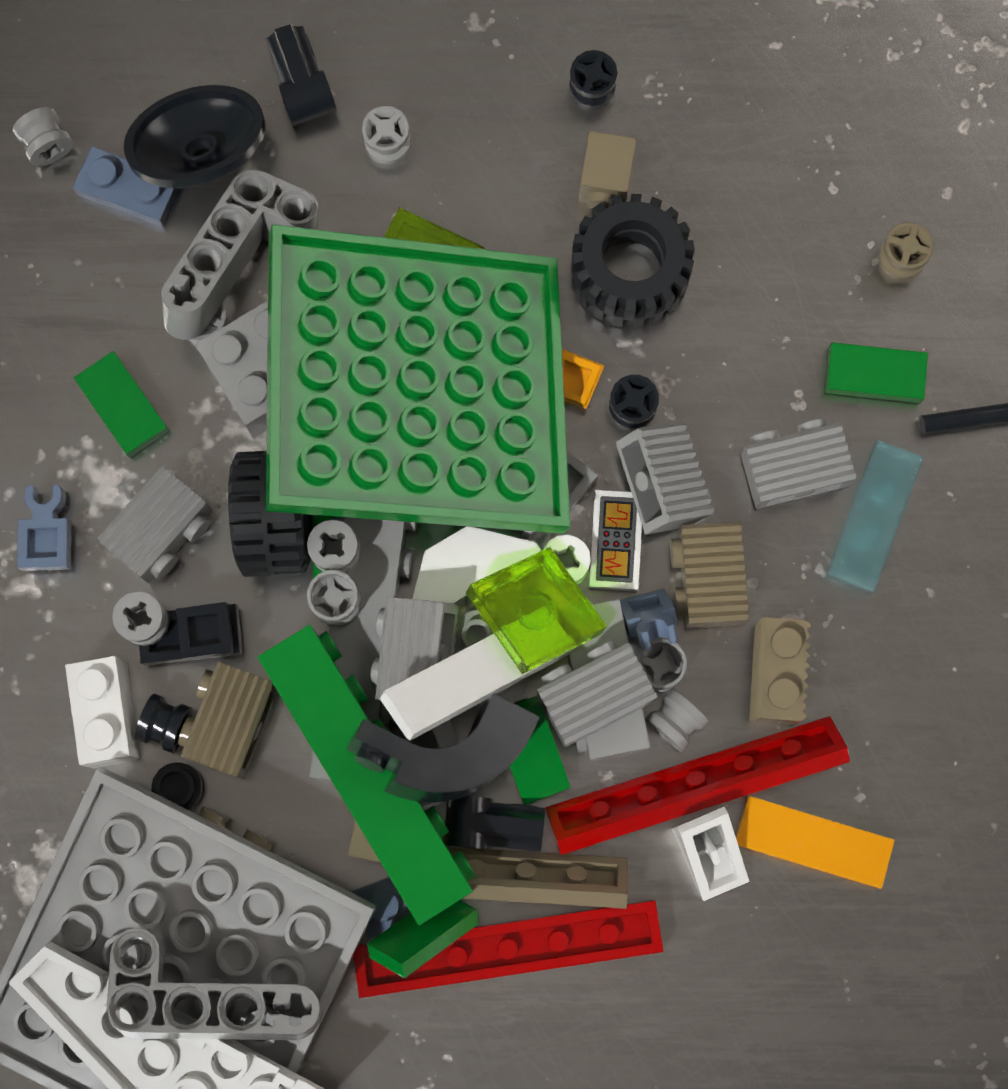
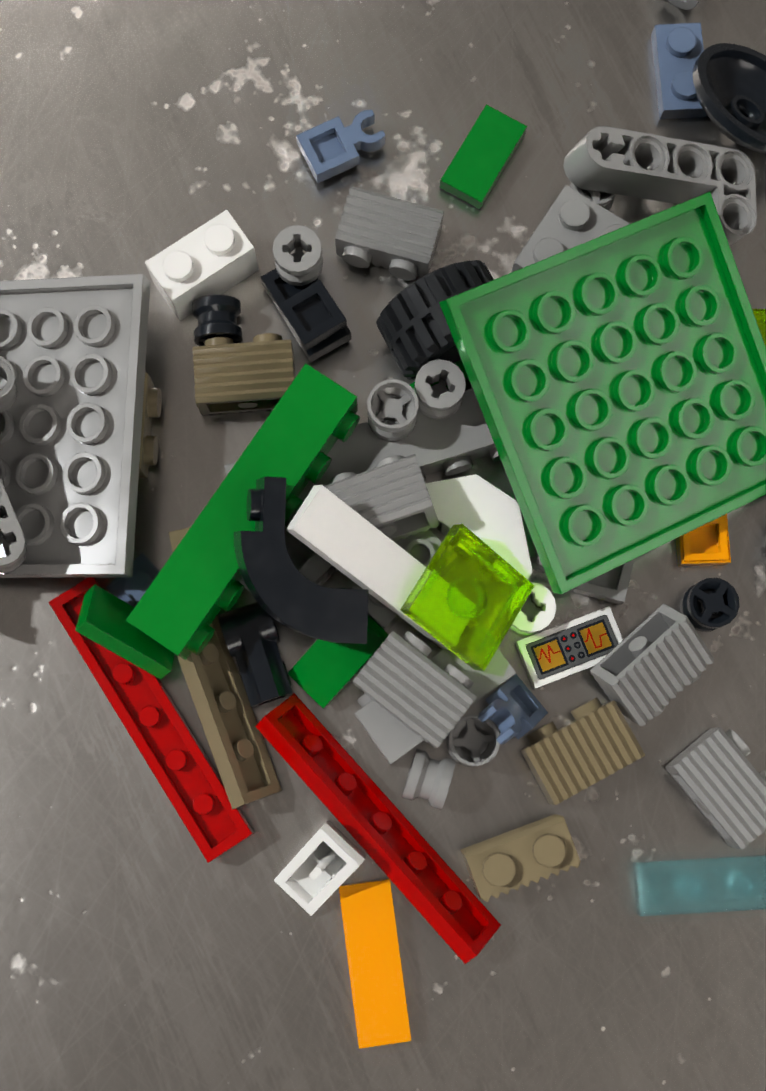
camera: 60 degrees right, 0 degrees up
black plate [151,762,203,810] -> none

